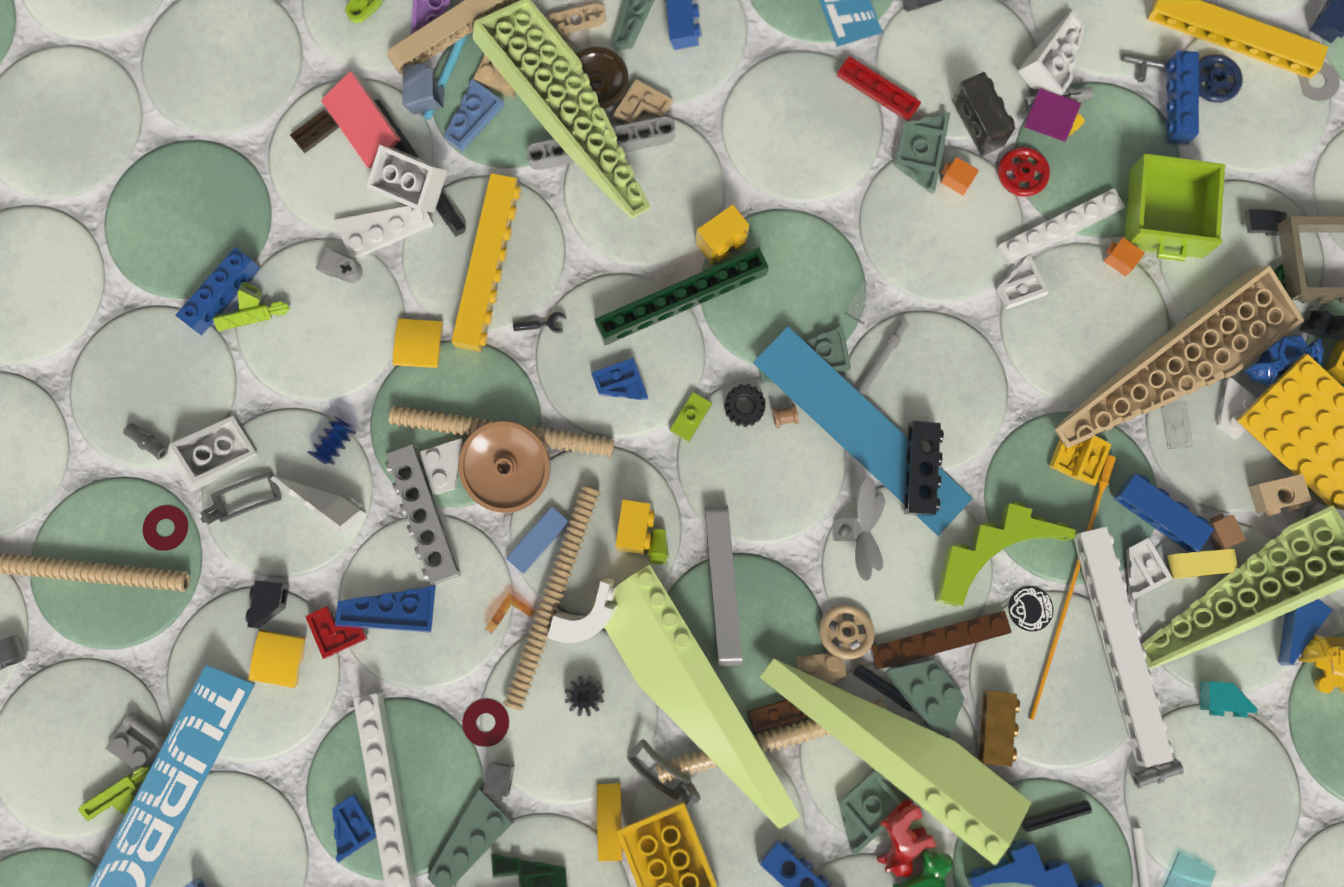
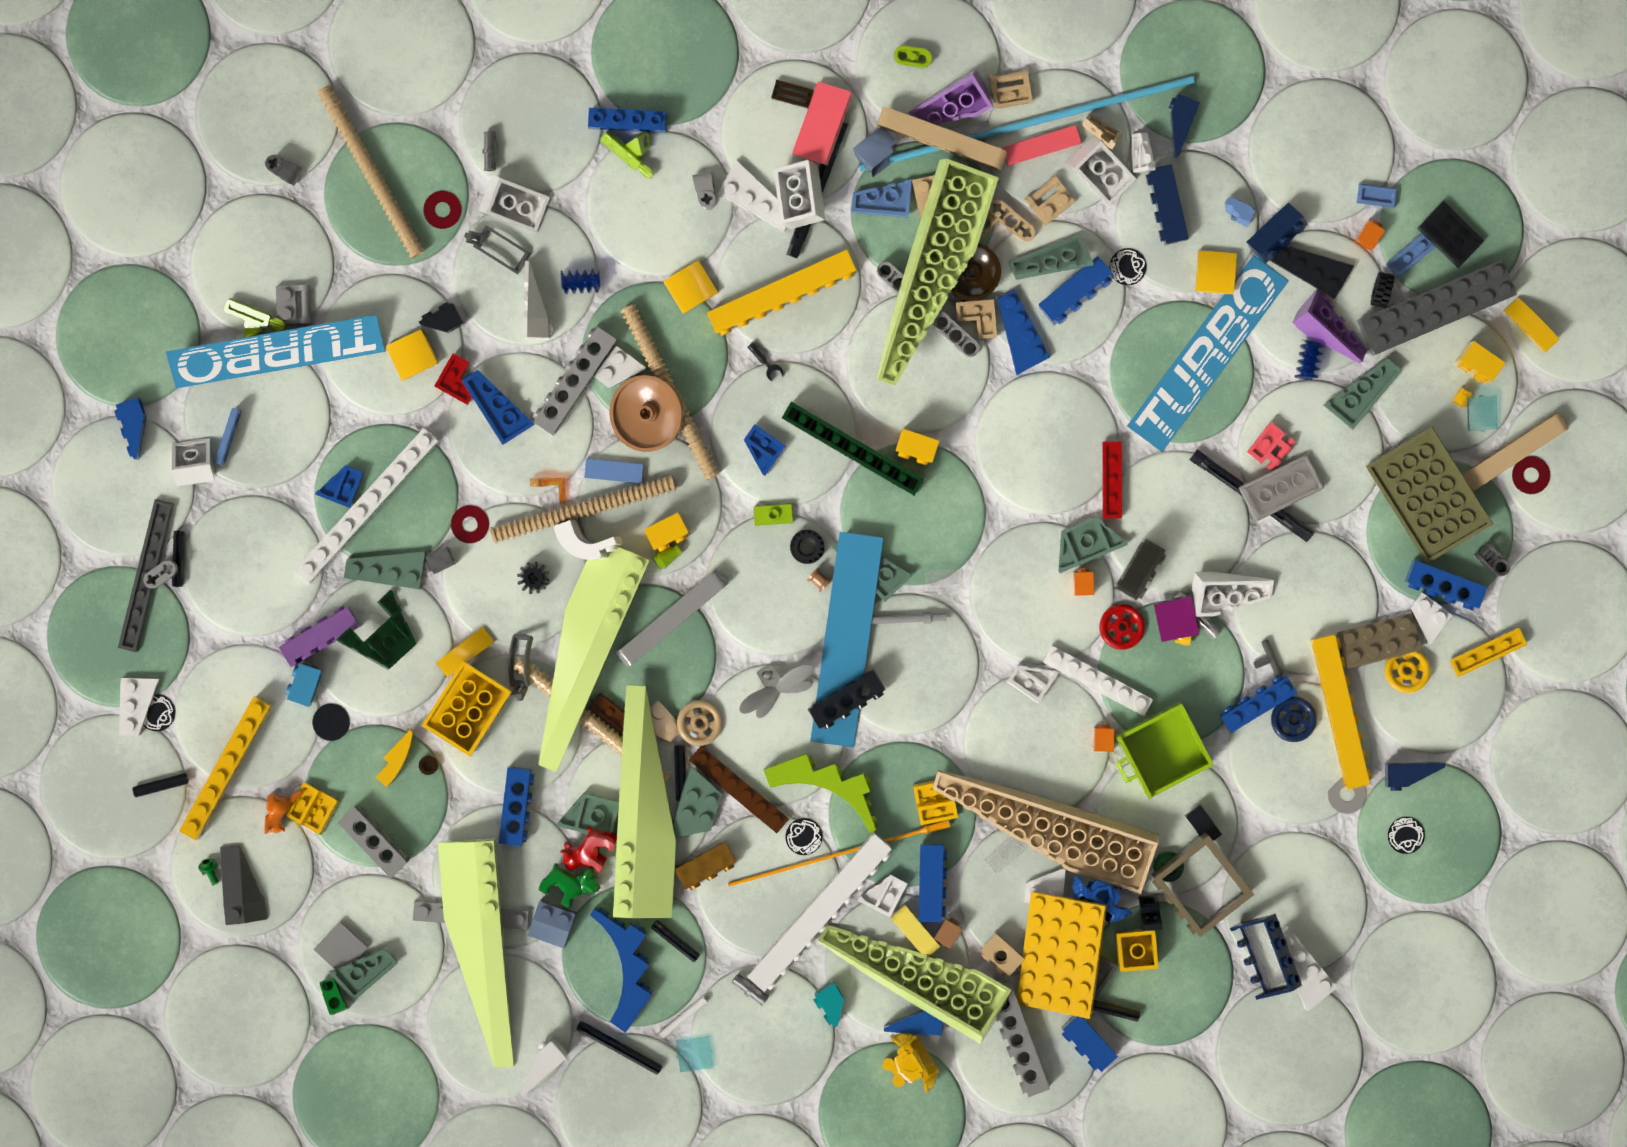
camera: 60 degrees right, 10 degrees up
none -> blue wing [997,289,1050,375]

